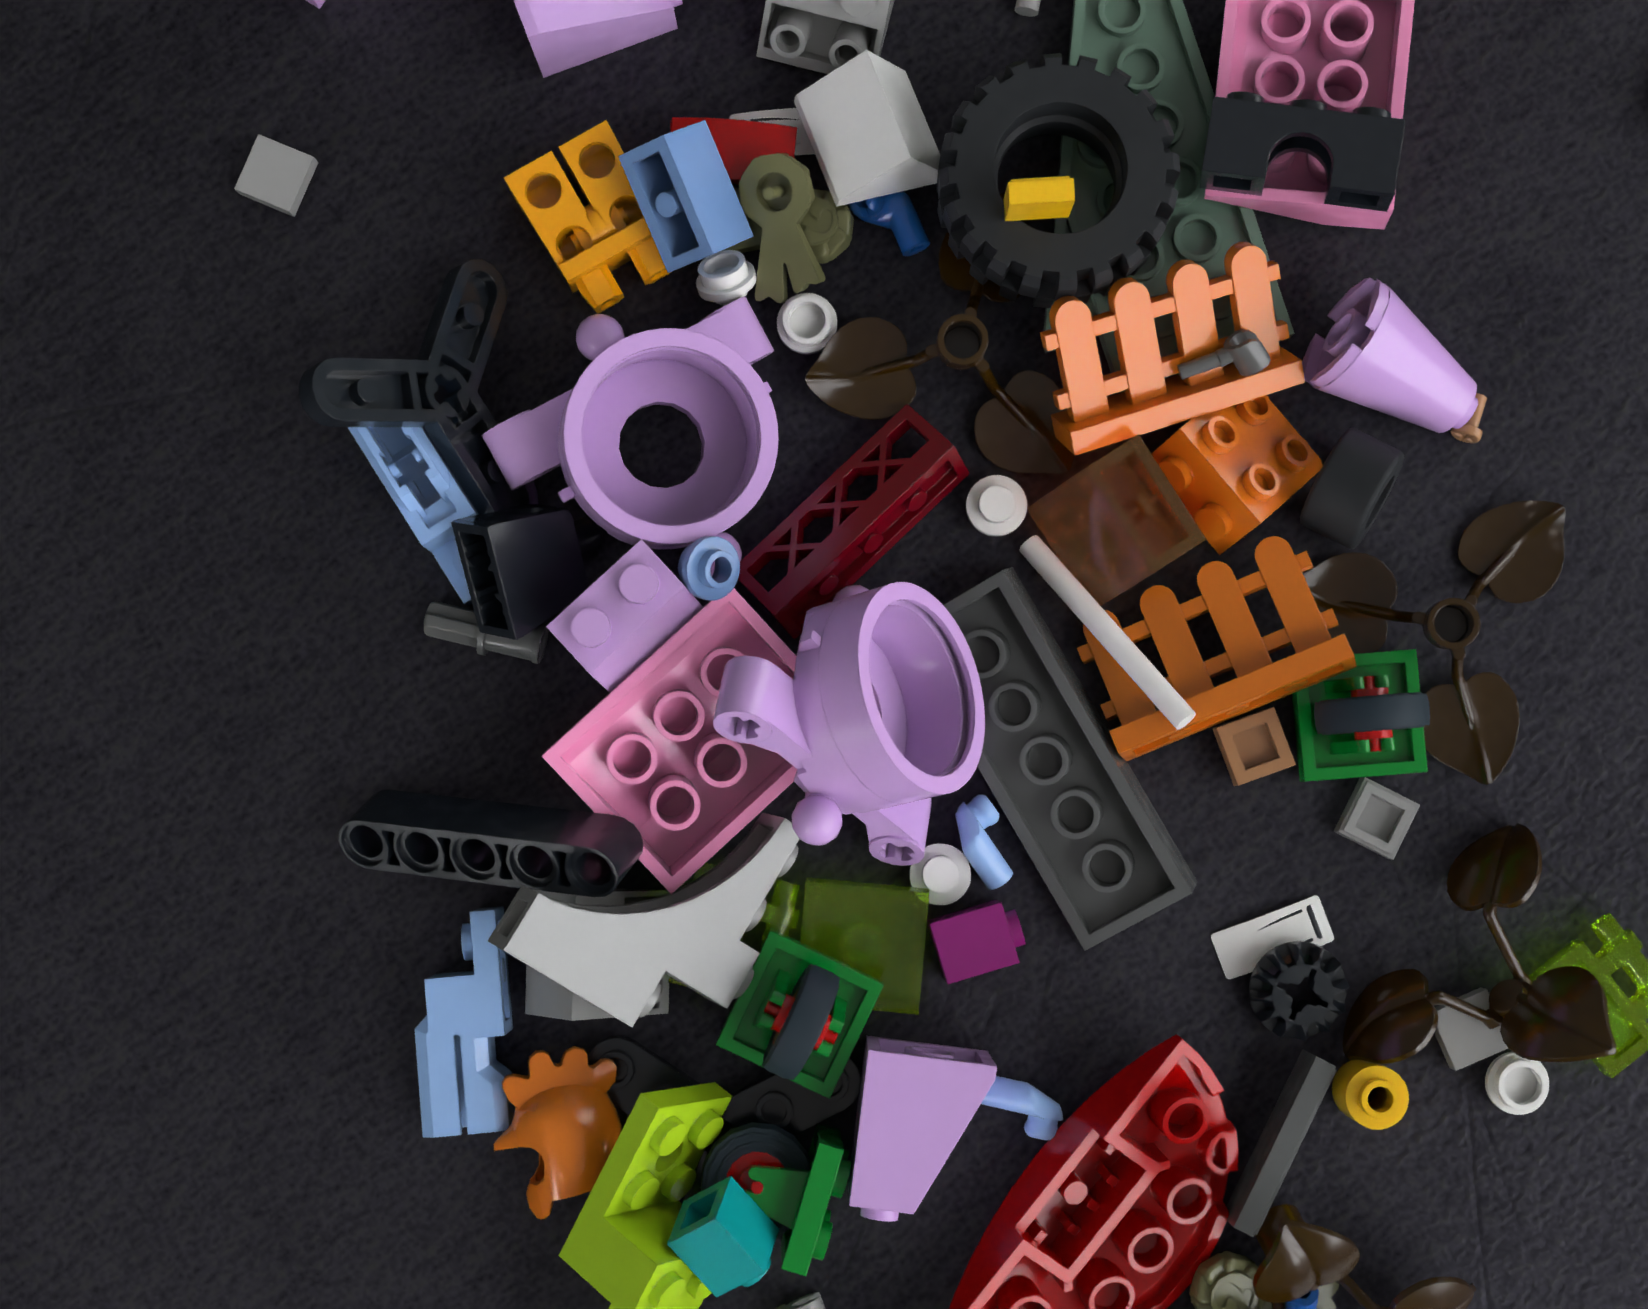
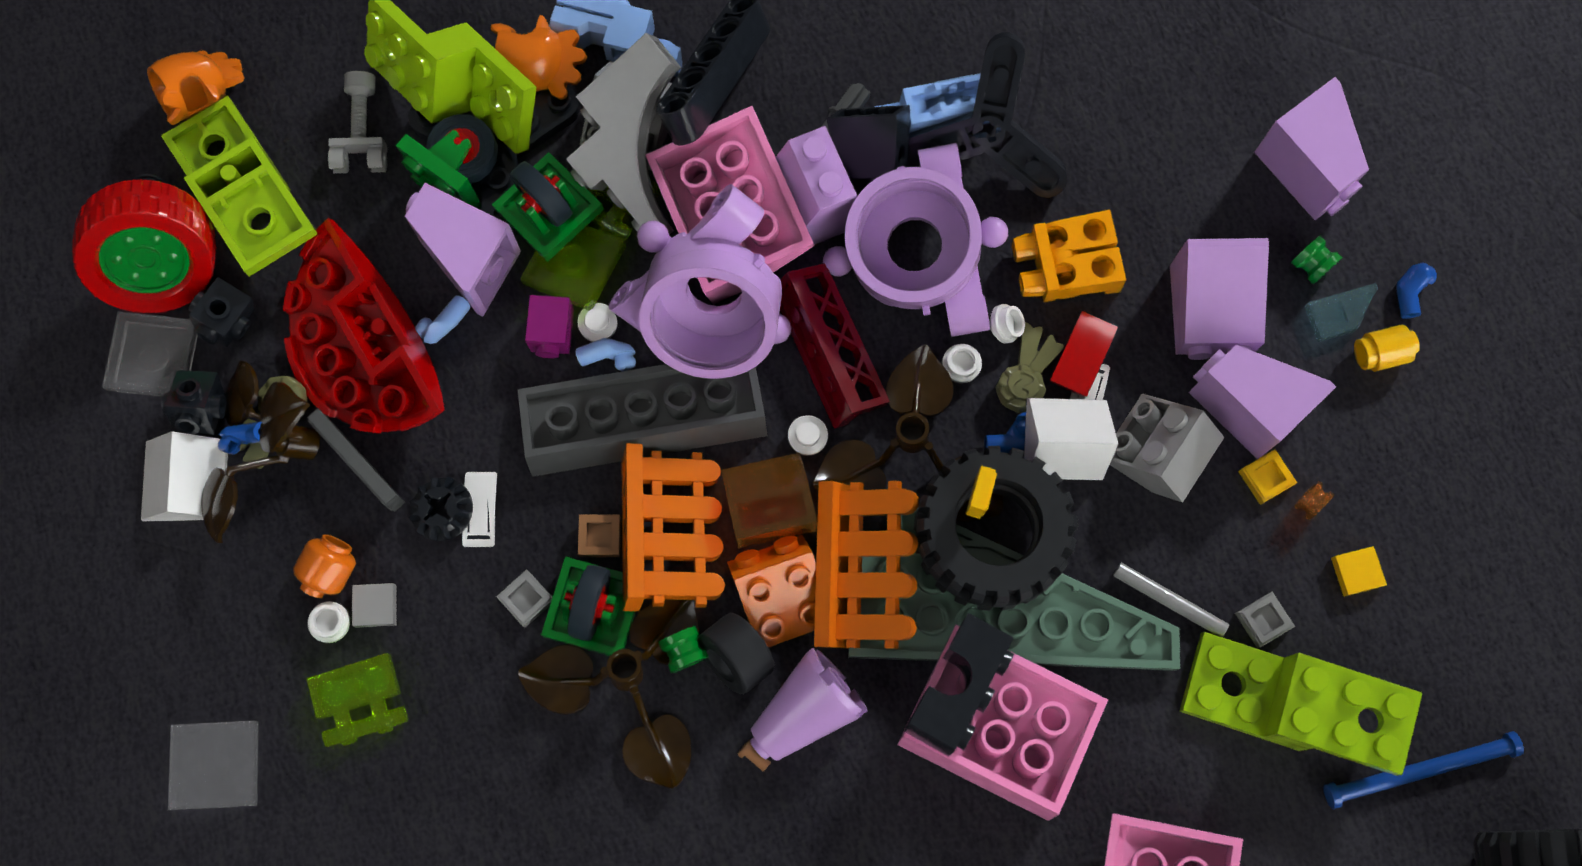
camera: 110 degrees right, 10 degrees down
light grey tile [234,134,318,217] -> none
medium blue brick [618,120,754,273] -> none
teal brick [667,1176,779,1298] -> none
medium blue plate [678,536,740,601] -> none
olive piece [739,153,825,303] -> none
white bar [1019,535,1196,730] -> none
dark grey hand [1177,329,1271,380] -> none
yellow brick [1332,1060,1409,1130] -> none
dark brown plant [1343,824,1617,1064] -> none
none -> orange head [293,534,356,598]
none -> green wheel [658,626,709,674]

